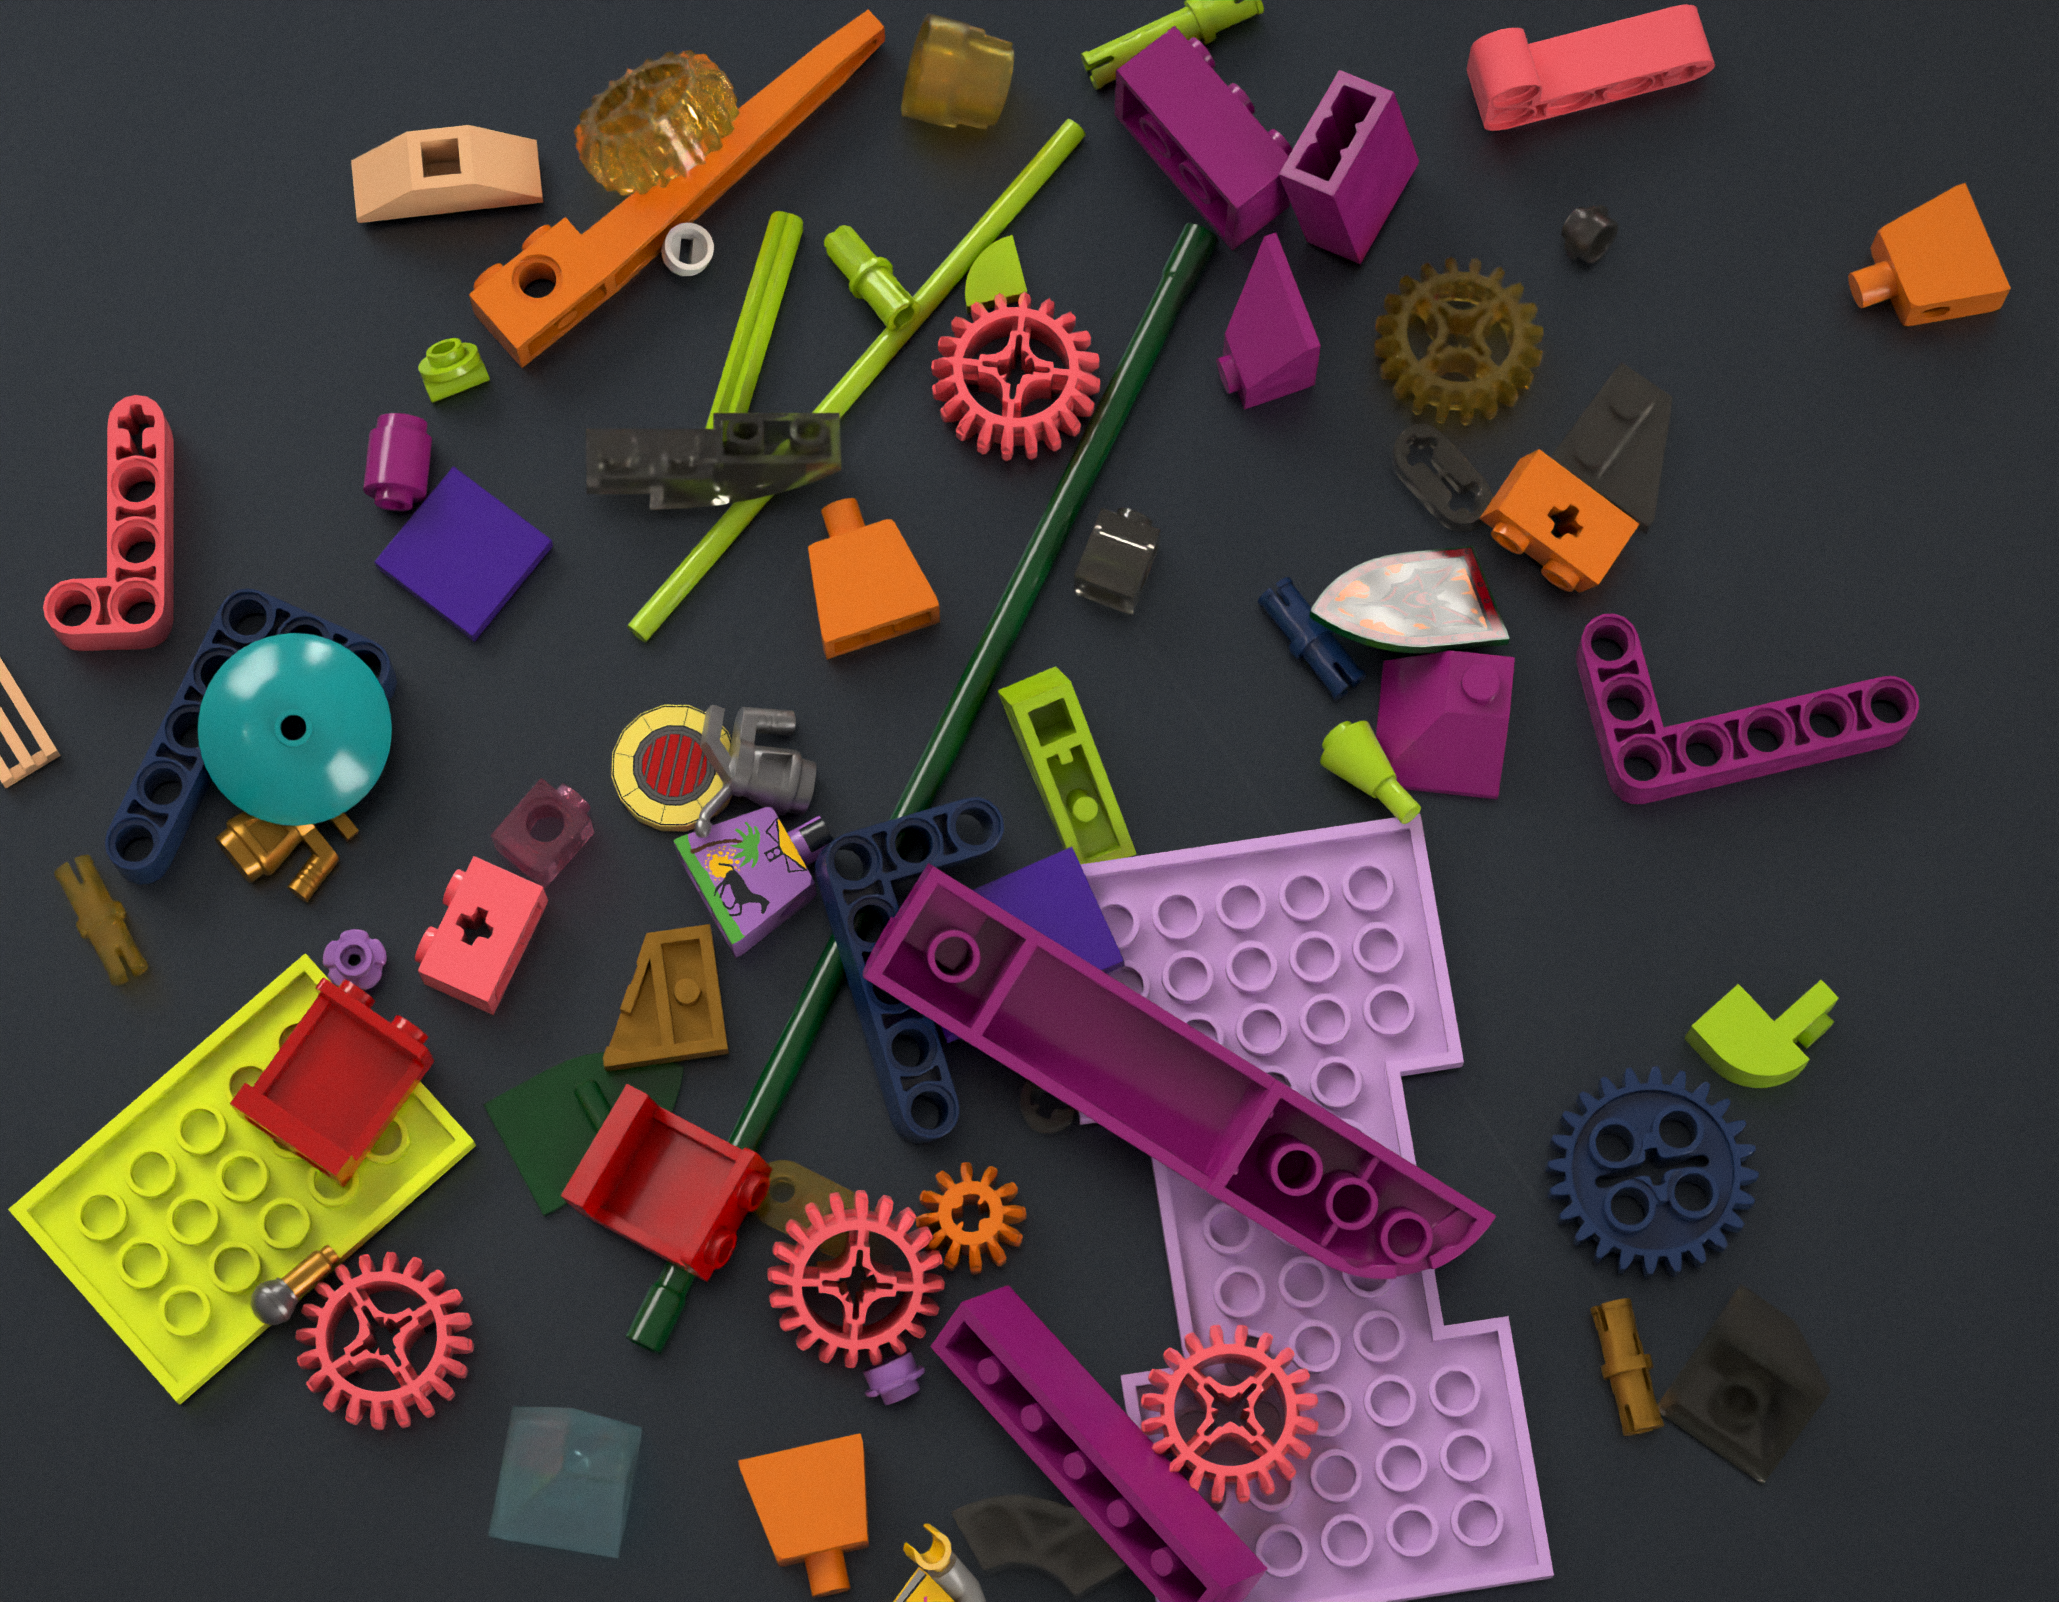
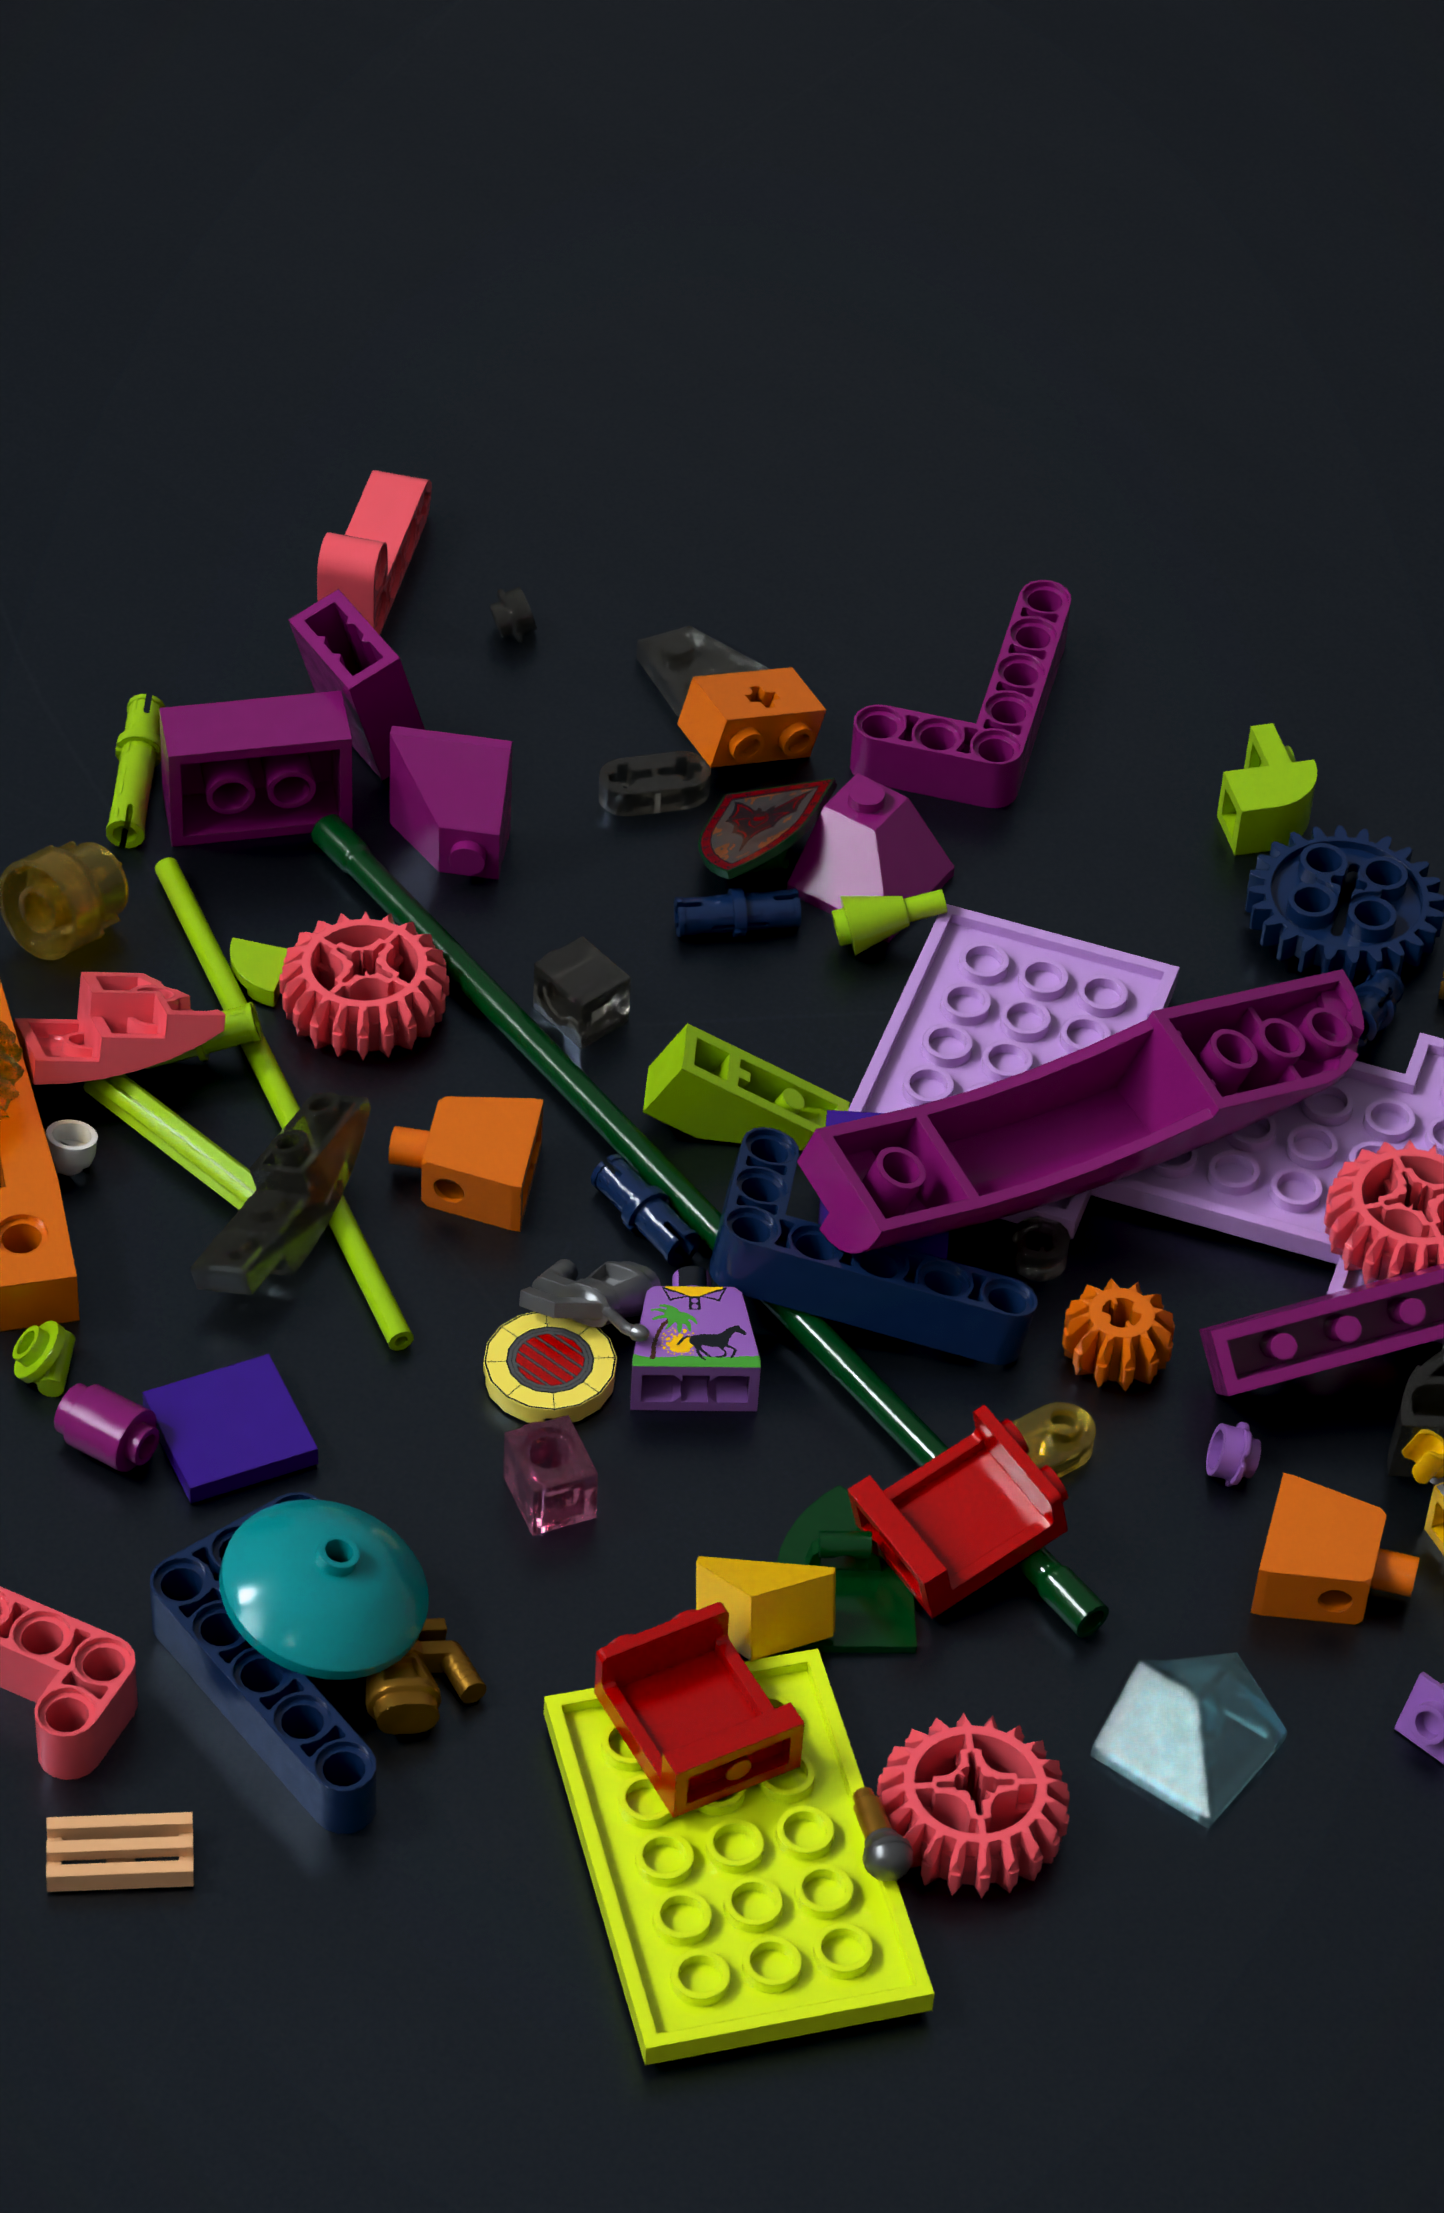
camera: 65 degrees left, 30 degrees down
clear yellow pin [54,855,149,986] -> none
medium lavender plate [323,929,387,991] -> none
coral brick [415,856,548,1015] -> none
pearl gold wing [603,924,729,1072] -> none
coral gear [767,1190,945,1368] -> none
clear yellow gear [1374,256,1544,426] -> none
orange torso [1848,183,2011,326] -> none
none -> coral slope [14,972,226,1085]
none -> dark blue pin [591,1154,701,1266]
none -> yellow slope [696,1556,836,1661]
none -> dark blue pin [1348,969,1404,1046]

